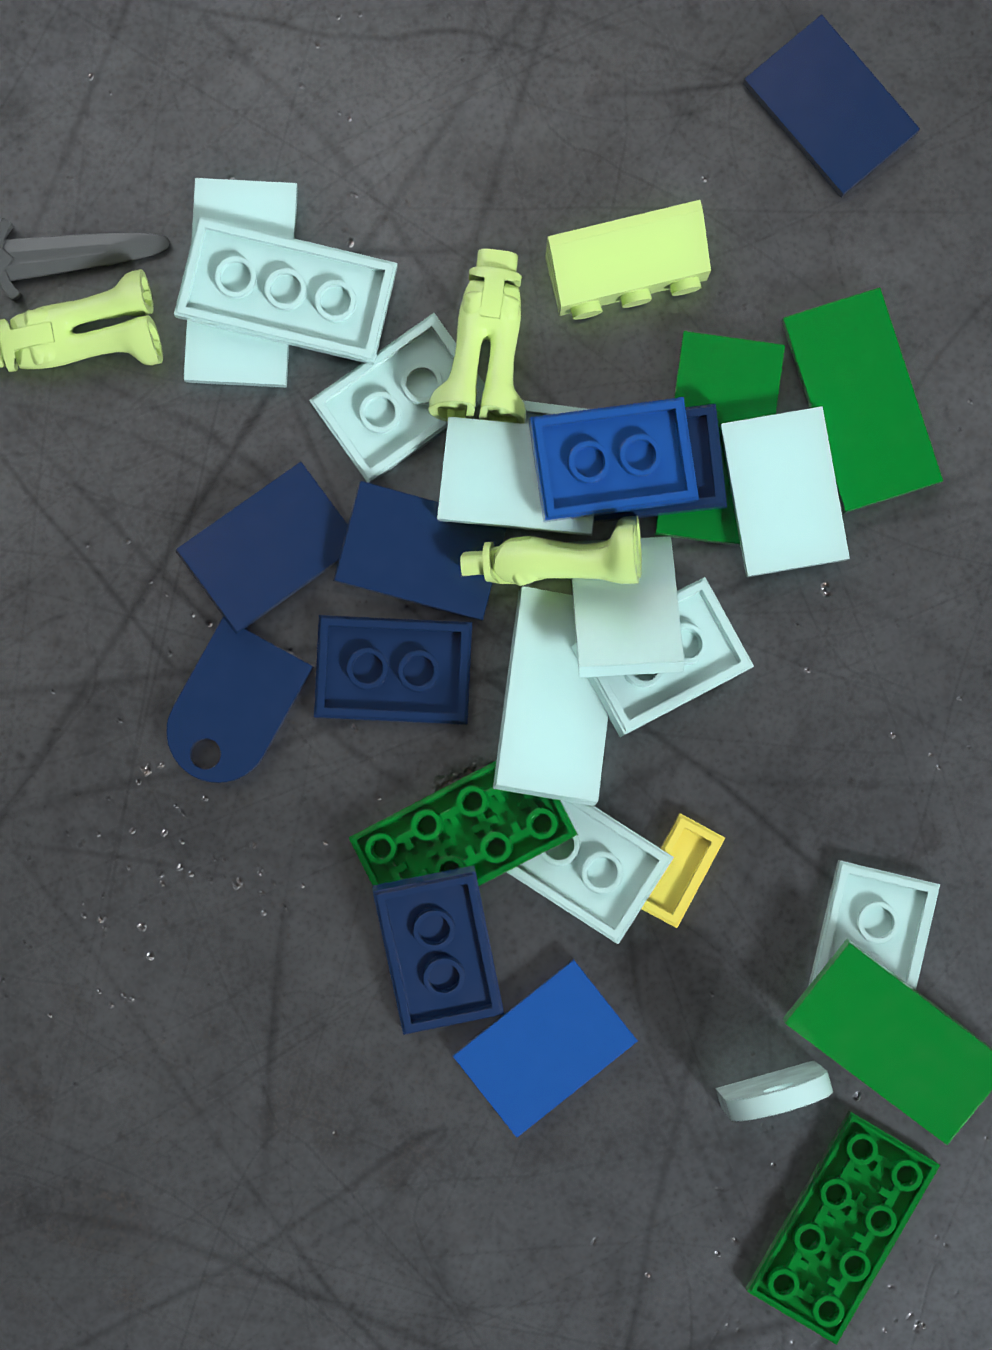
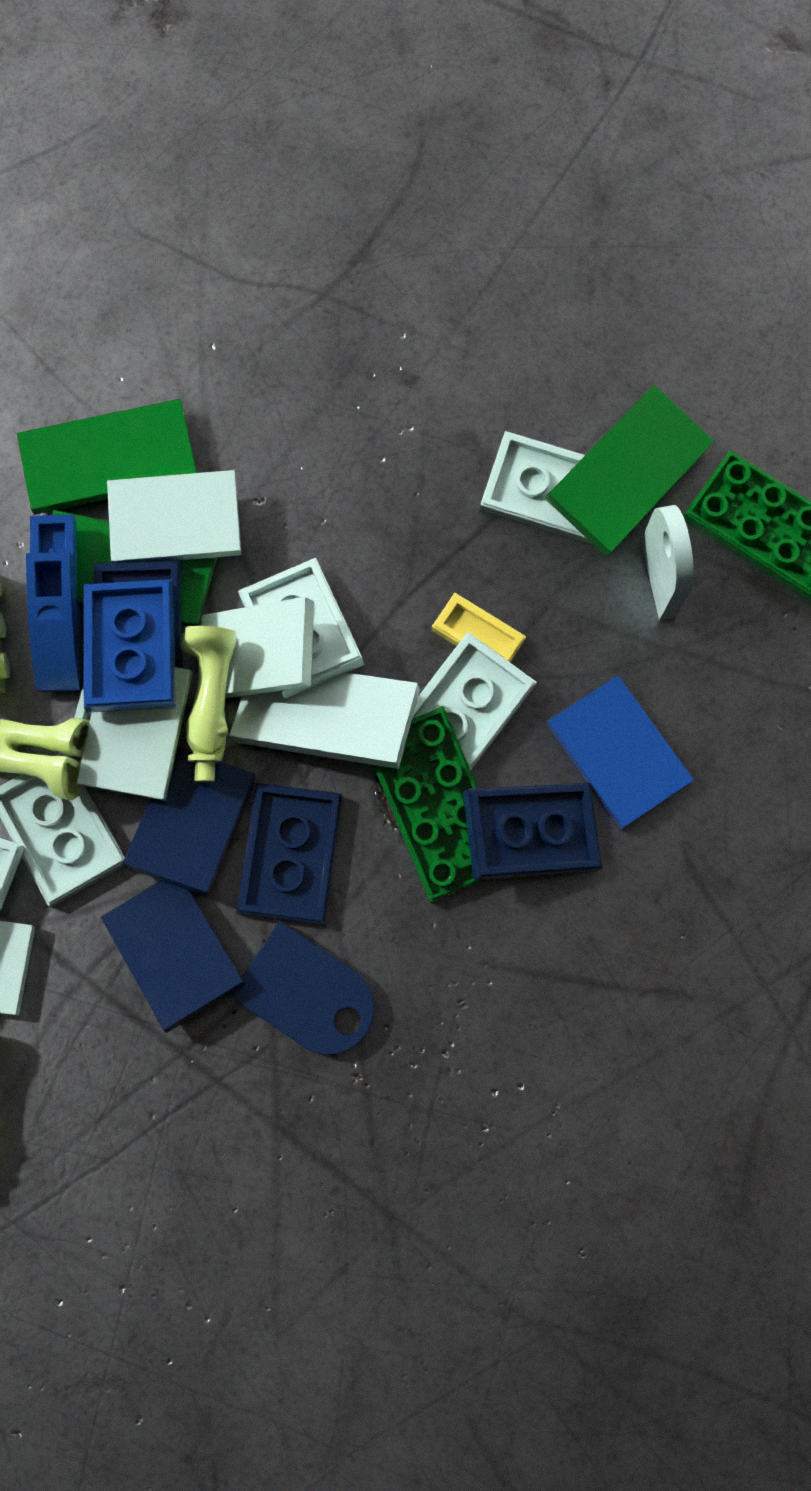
camera: 80 degrees left, 10 degrees down
none -> blue slope [26,514,81,692]

